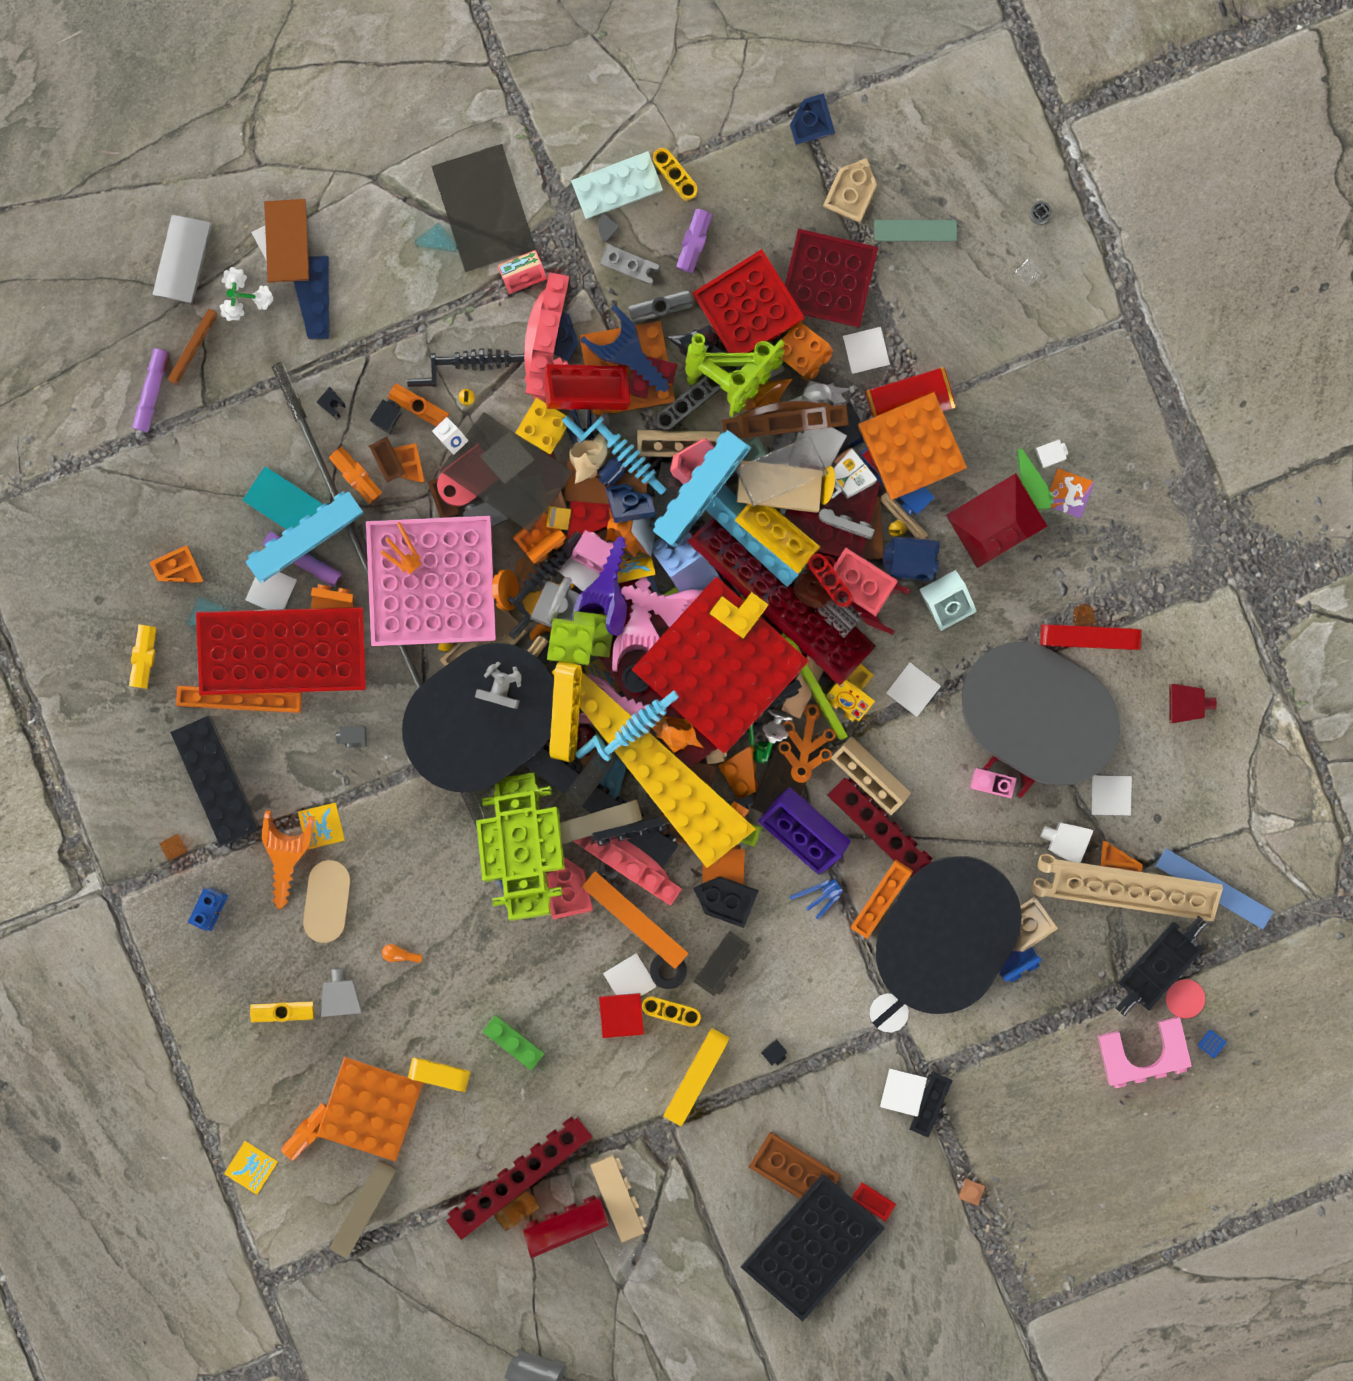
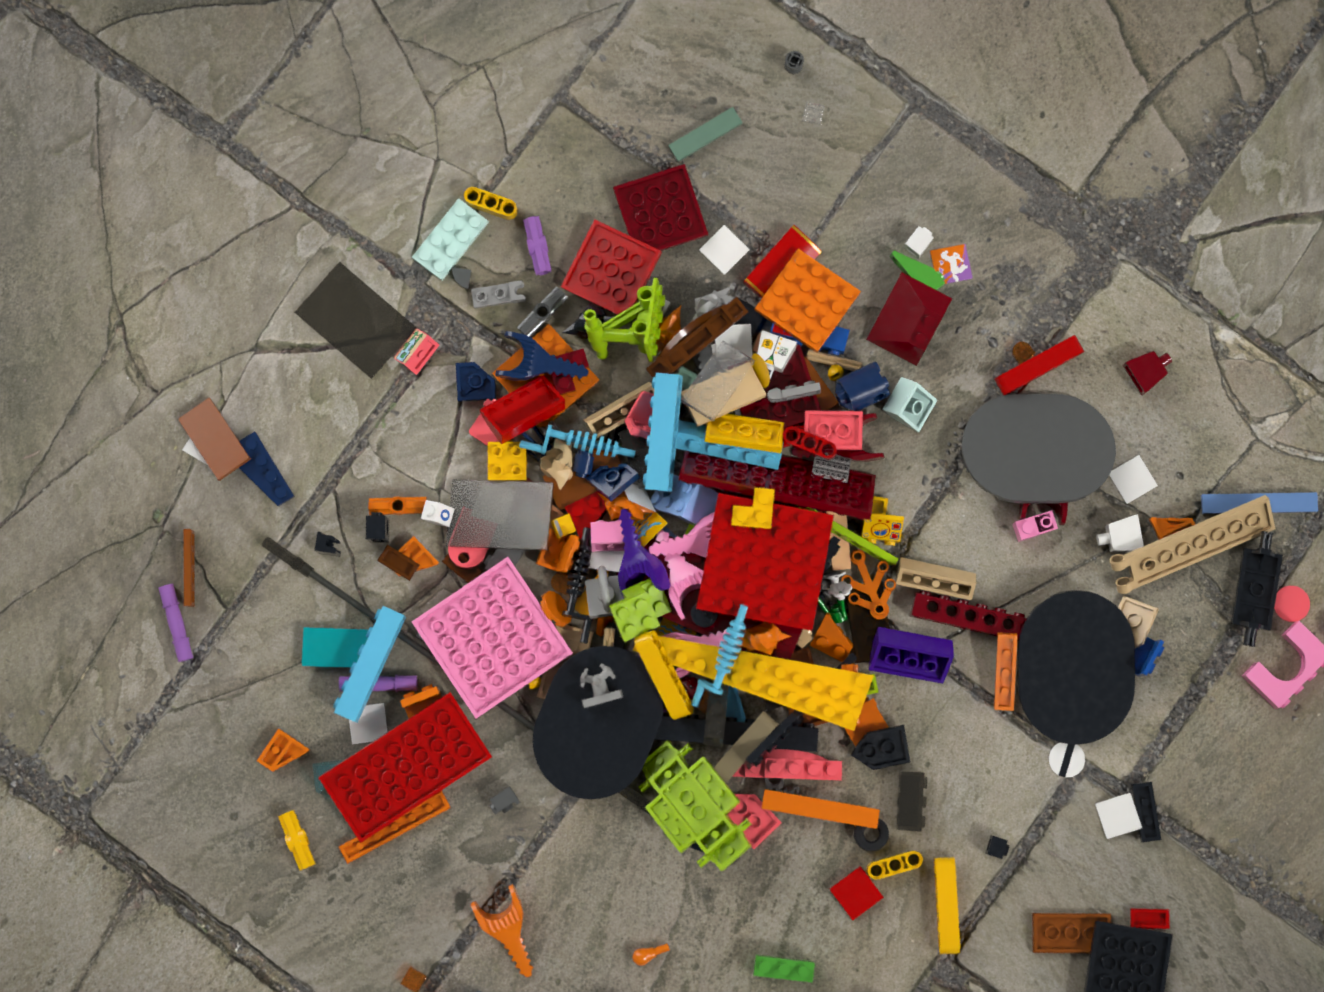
camera: 30 degrees left, 5 degrees down
light grey slope [152,215,212,305] -> none
black brick [170,715,261,846] -> none
white plant [220,267,273,321] -> none
yellow sticker [298,802,345,850] -> none
tan tile [303,860,351,943] -> none
orange piece [328,446,383,504] -> none
orange plant [380,522,422,575] -> none
black piece [407,348,525,387] -> none
clear light blue slope [415,222,457,252] -> none
yellow hinge [458,389,475,406] -> none
coral piece [524,272,569,397] -> none
white sticker [603,953,657,996] -> none
dark grey beam [657,366,740,431] -> none
orange bracket [781,322,833,383] -> none
dark blue plate [790,93,835,146] -> none
blue plant [790,879,843,919] -> none
copper tile [793,571,832,608] -> none
tan tile [823,158,877,223] -> none
white sticker [886,663,941,717] -> none
nougat plate [958,1178,985,1205] -> none

